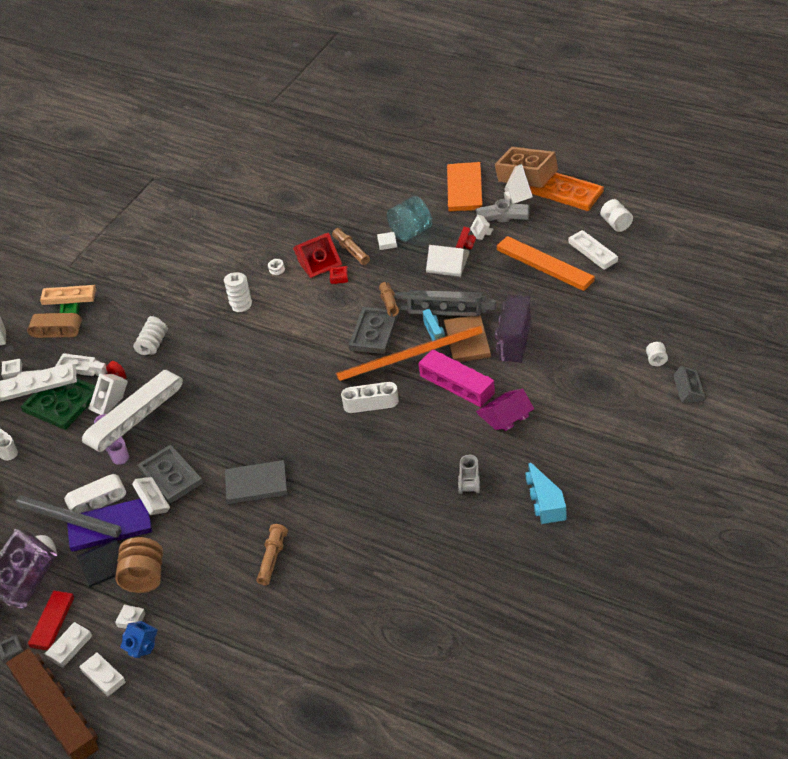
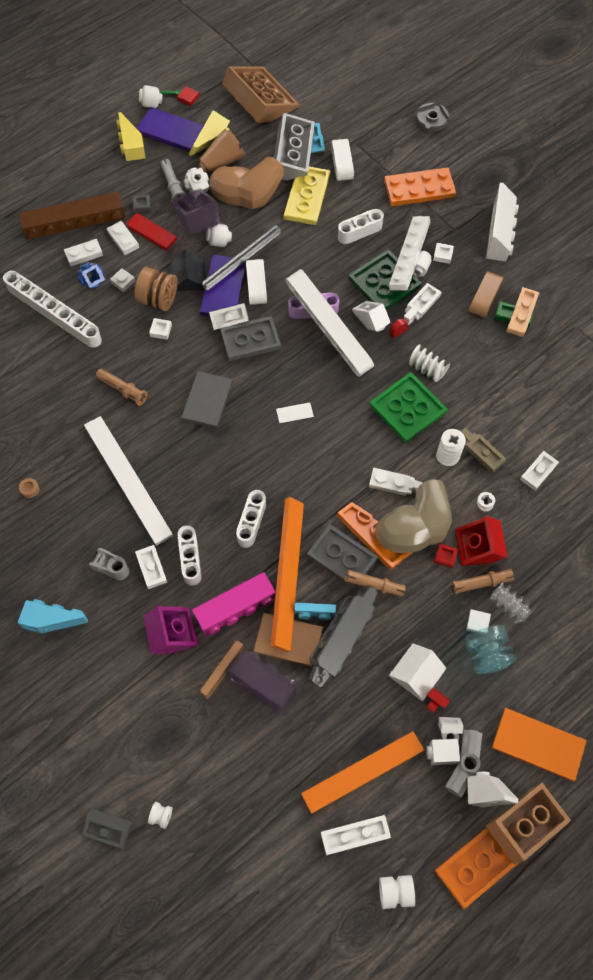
camera: 105 degrees right, 20 degrees up
none -> white beam [3,271,102,348]
none -> medium nougat tile [19,478,40,498]
none -> white tile [84,416,173,546]
none -> white plate [135,545,167,589]
none -> white plate [150,318,172,340]
none -> white beam [178,526,202,586]
none -> medium nougat tile [200,641,244,700]
none -> white sticker [276,403,314,423]
none -> orange wing [337,502,413,571]
none -> green plate [369,372,448,444]
none -> white hinge [369,468,423,496]
none -> dark tan piece [375,480,452,553]
none -> white brick [426,739,460,765]
none -> dark tan hinge [460,428,506,473]
none -> clear piece [490,581,536,624]
none -> white plate [520,451,559,491]

